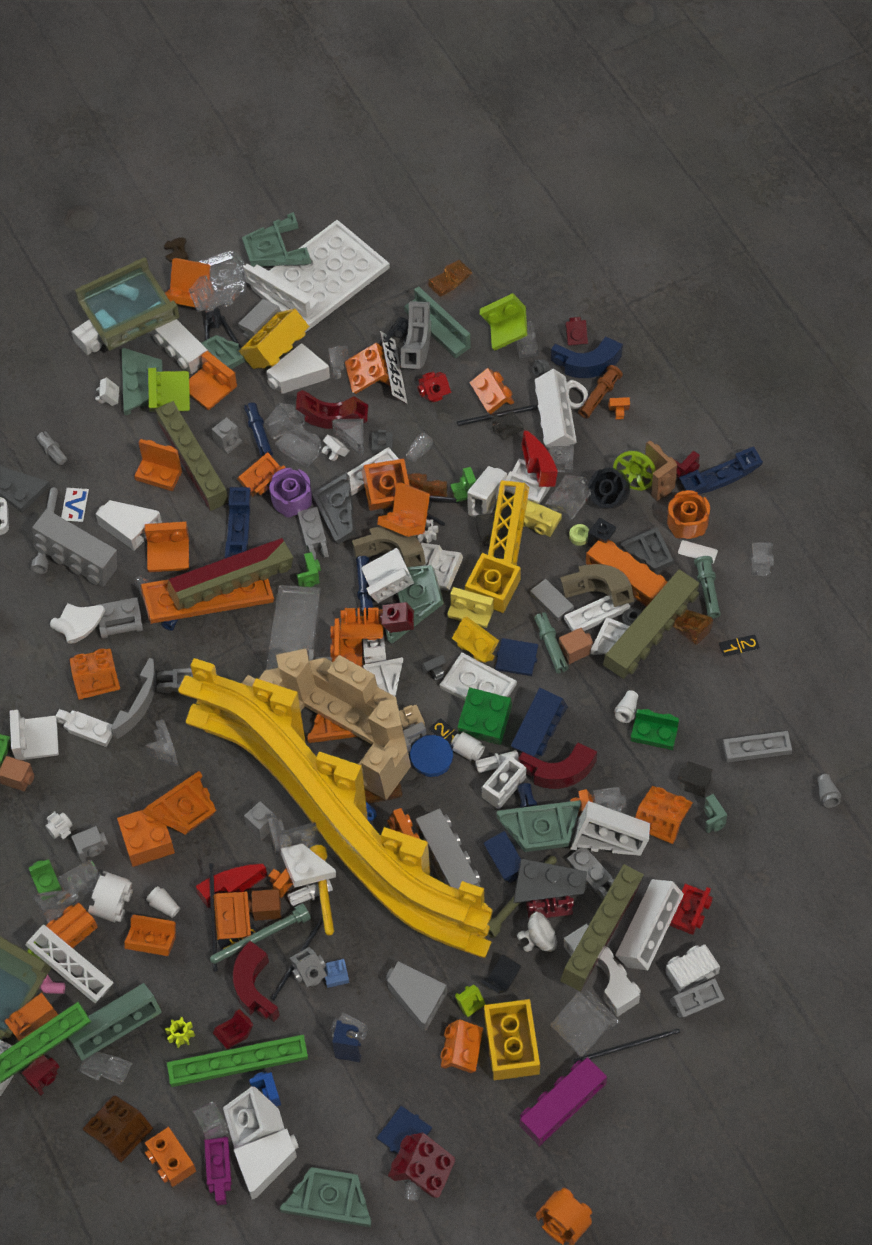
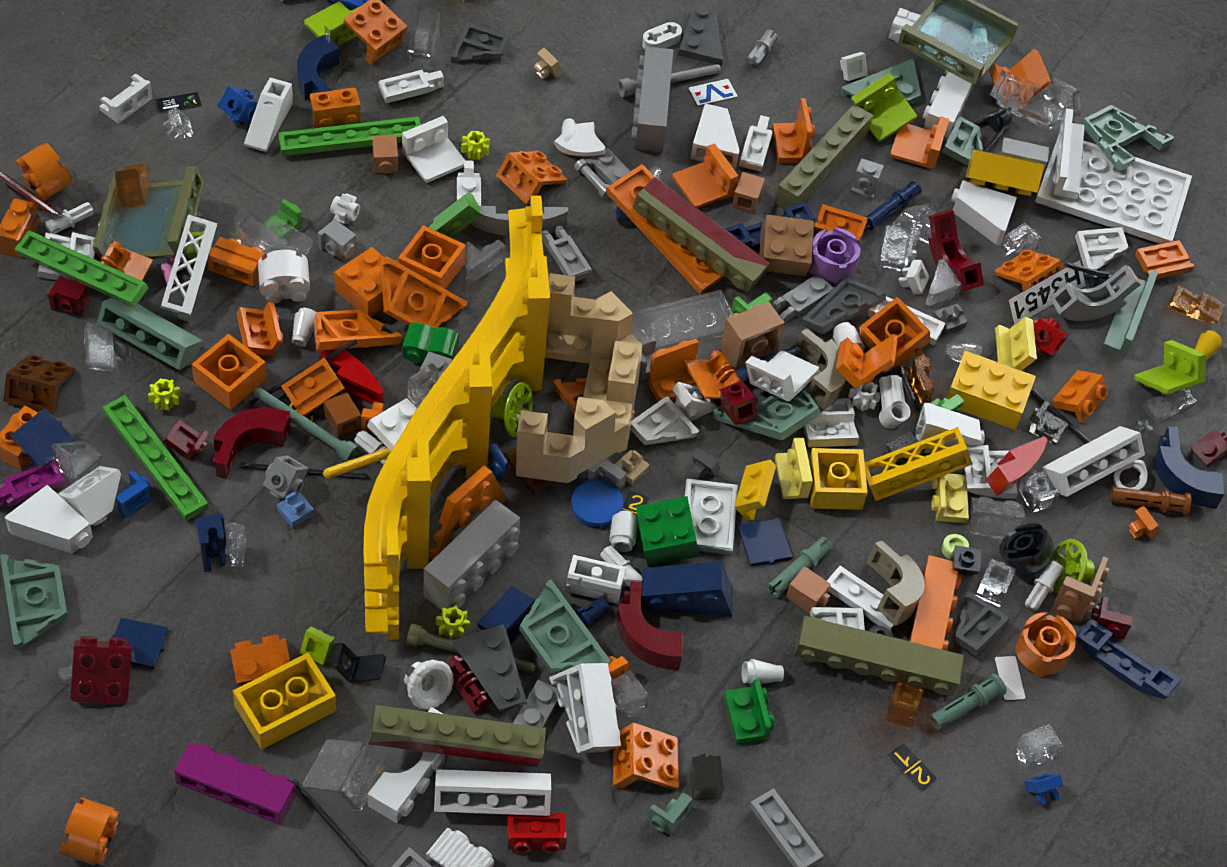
camera: 55 degrees right, 5 degrees down
dark brown piece [164,237,189,262] -> none
light grey slope [386,961,447,1032] -> none
light grey tile [530,579,574,621] -> none
none -> dark blue piece [10,408,75,469]
none -> orange brick [192,334,267,411]
none -> orange wing [314,310,403,350]
none -> orange brick [398,225,466,289]
none -> green brick [402,323,459,363]
none -> bright green panel [429,192,482,238]
none -> neon yellow gear [436,605,470,640]
none -> neon yellow gear [461,131,490,160]
none -> medium nougat brick [720,301,784,370]
none -> nougat brick [732,172,765,214]
none -> white hinge [739,115,772,172]
none -> medium nougat brick [759,215,814,277]
none -> white brick [833,322,865,351]
none -> white piece [879,375,910,429]
none -> yellow brick [947,351,1036,430]
none -> clear brick [976,559,1016,607]
none -> light yellow bracket [995,317,1037,371]
none -> blue tile [1024,773,1063,805]
none -> white axle [1025,561,1064,611]
none -> white wing [1075,227,1128,274]
none -> orange plate [1135,240,1194,280]
none -> yellow cone [1195,330,1222,360]

